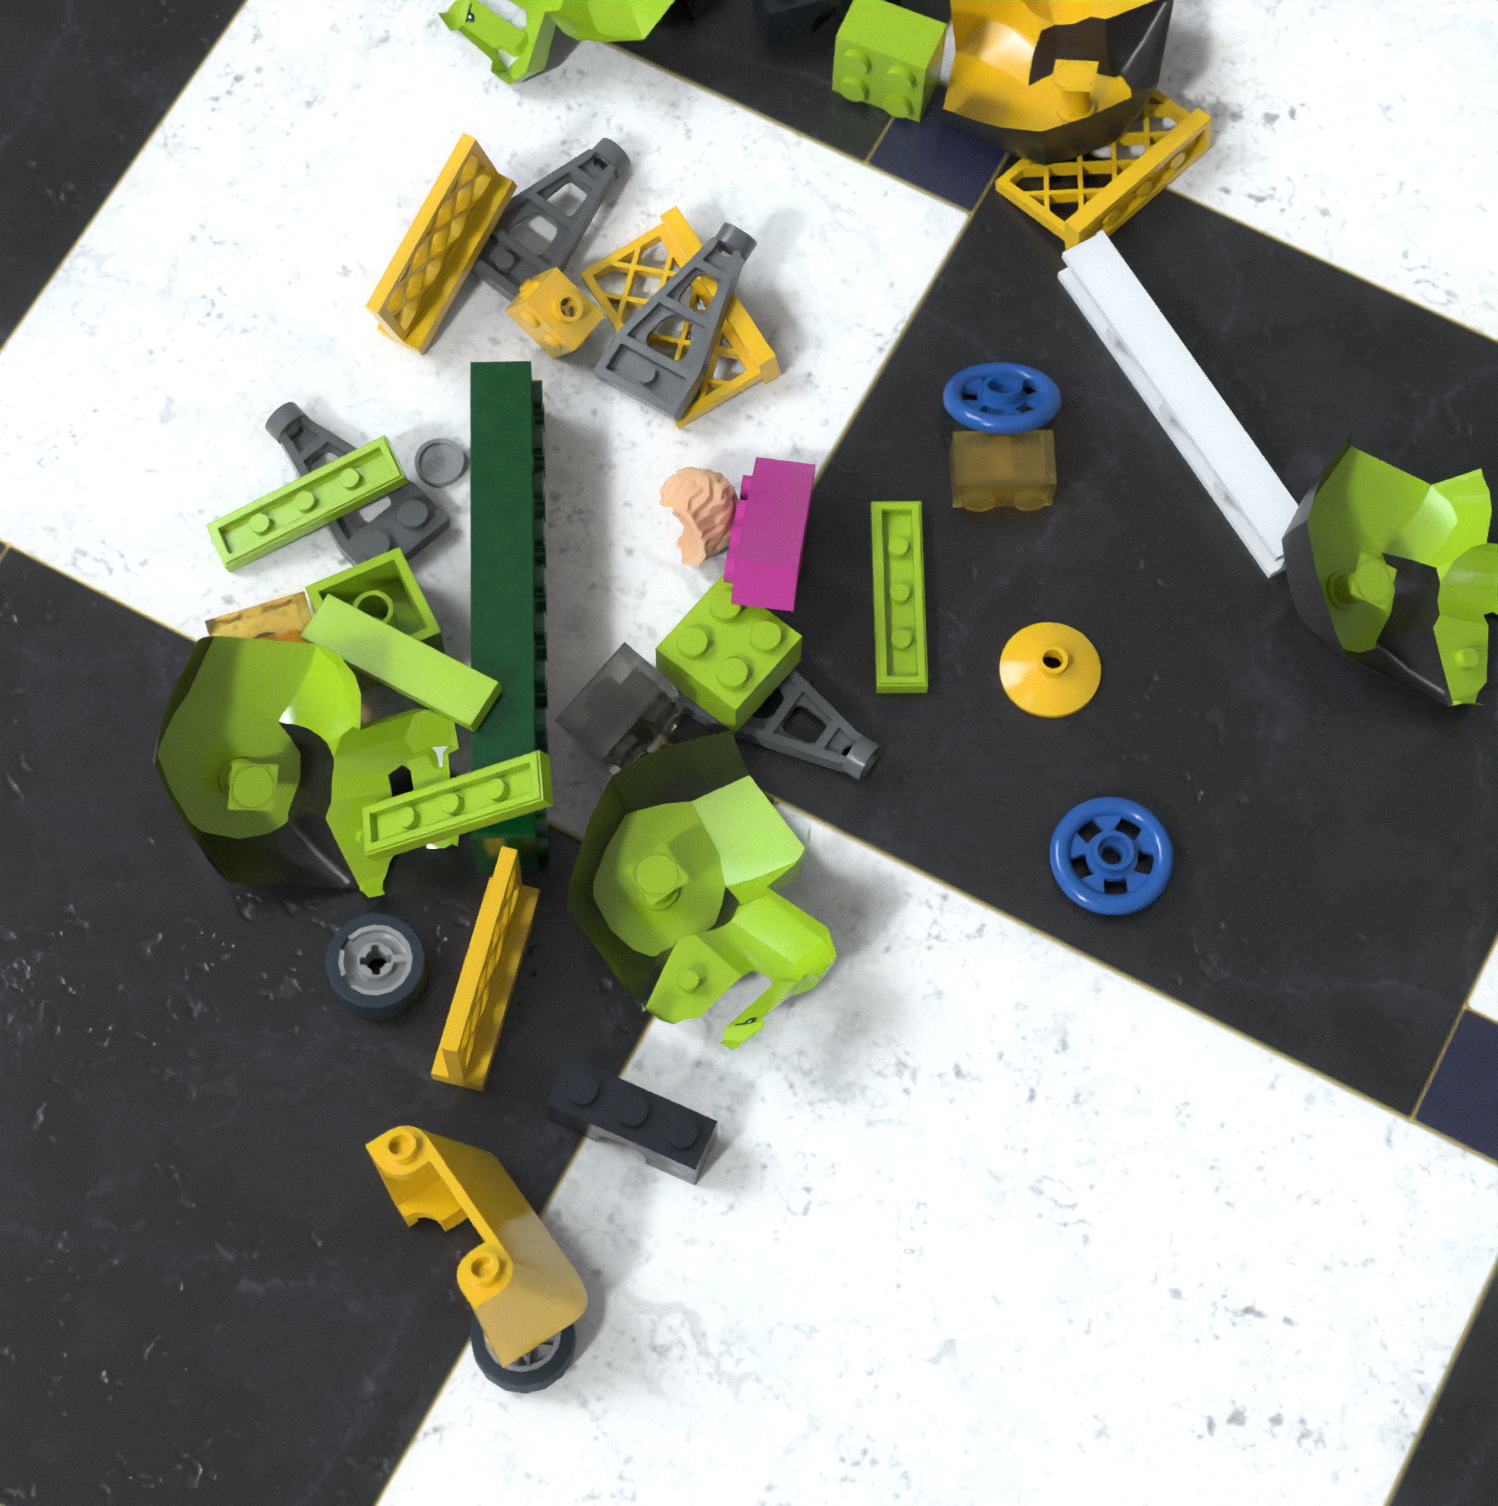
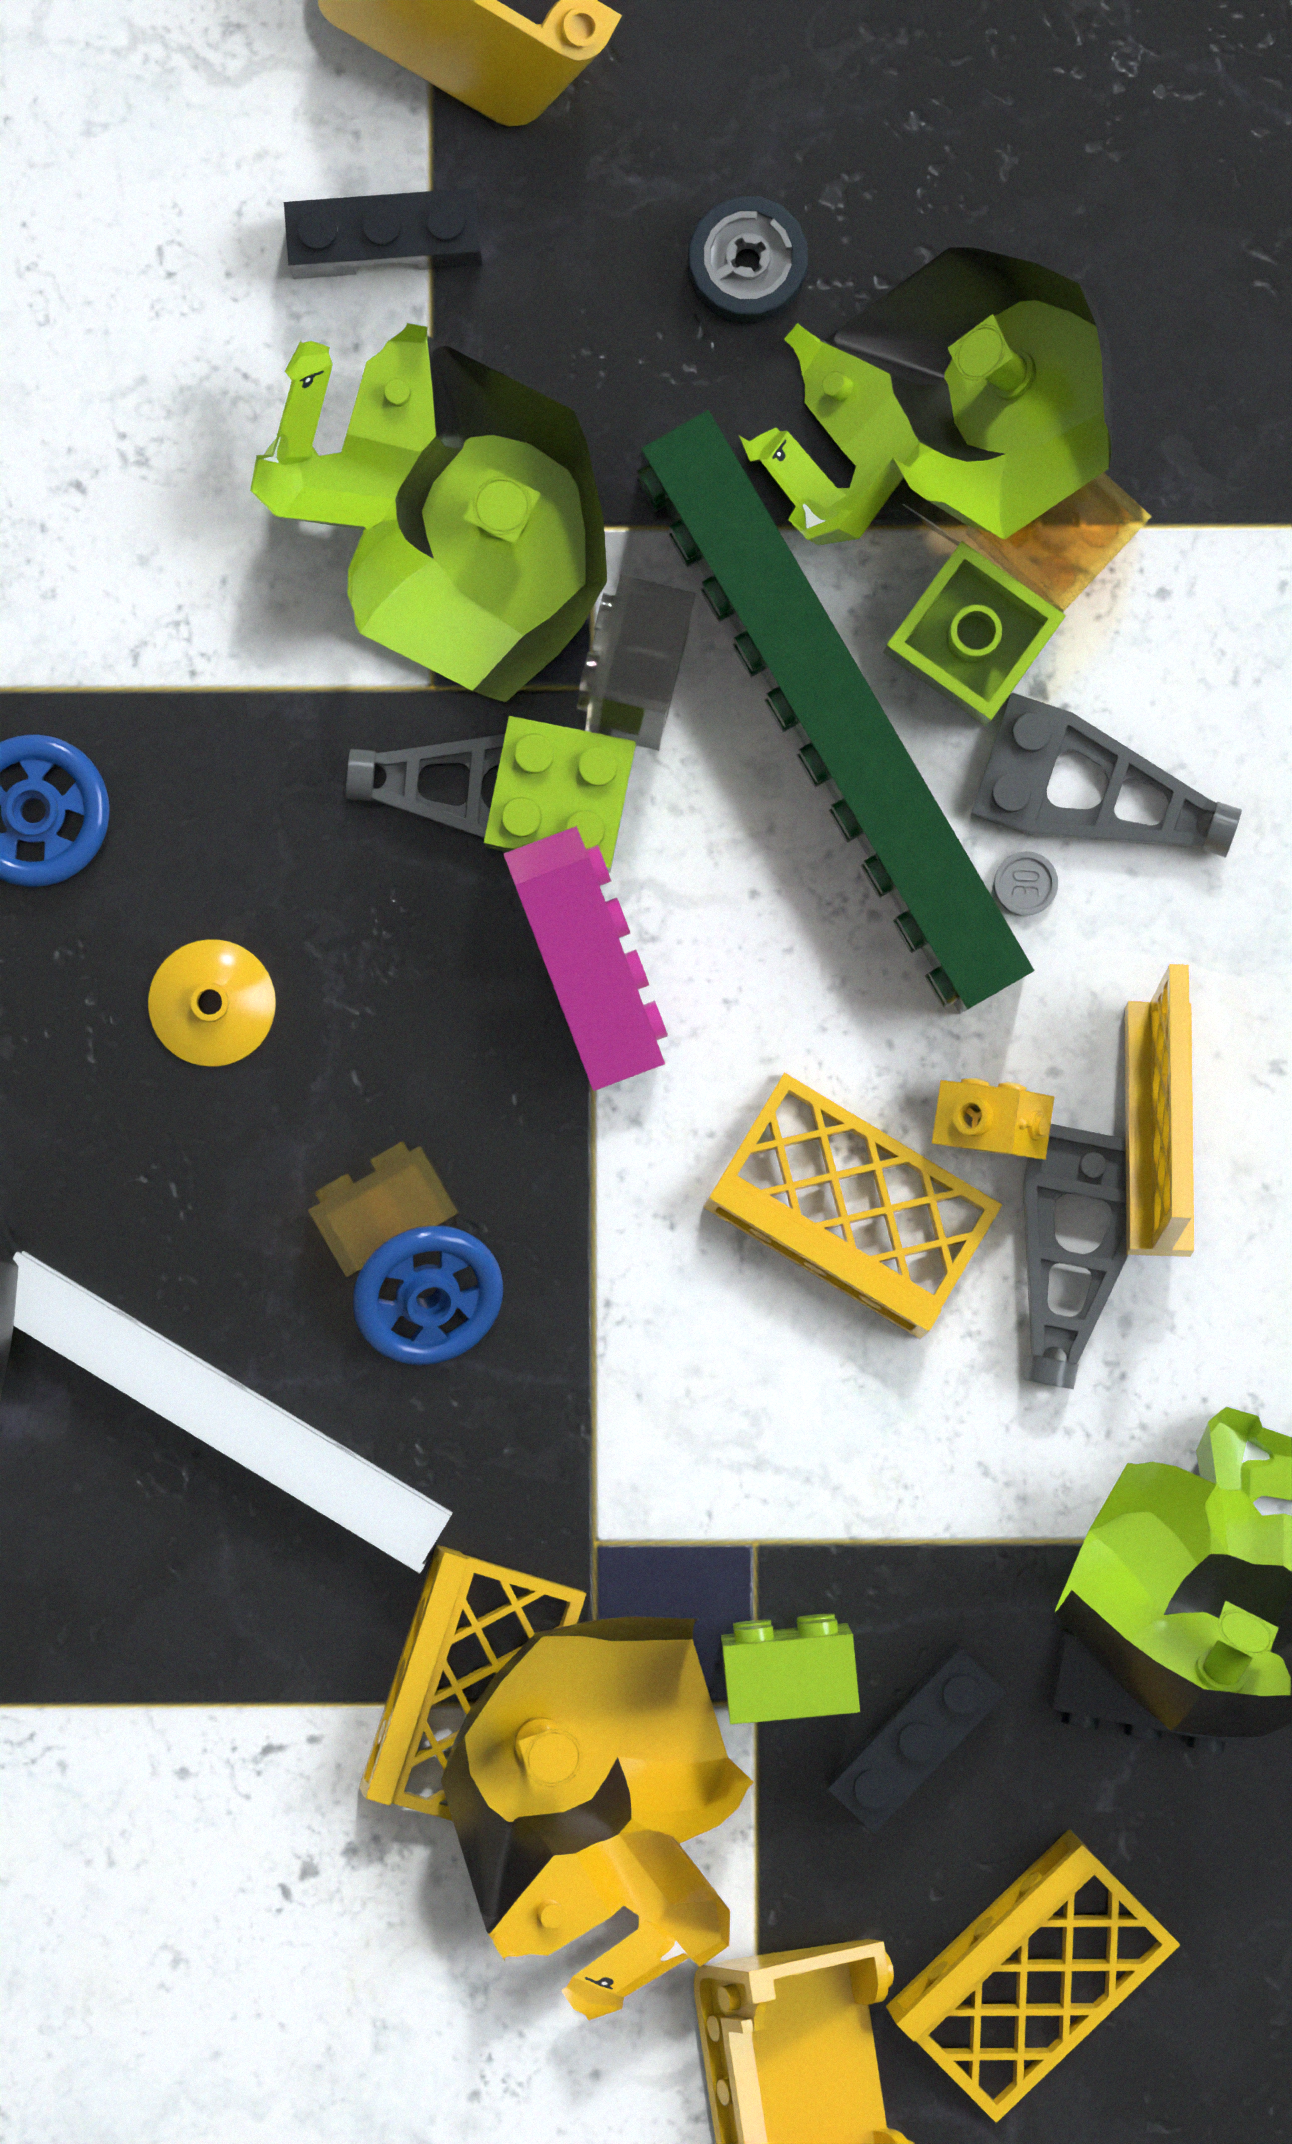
camera: 150 degrees right, 20 degrees up
lime tile [206,435,409,573] -> none
lime tile [300,594,503,733] -> none
lime tile [362,750,554,861] -> none
yellow fence [431,846,541,1092] -> none
plate [592,223,757,423] -> none
light nougat hair [659,467,738,567] -> none
lime tile [870,501,928,693] -> none

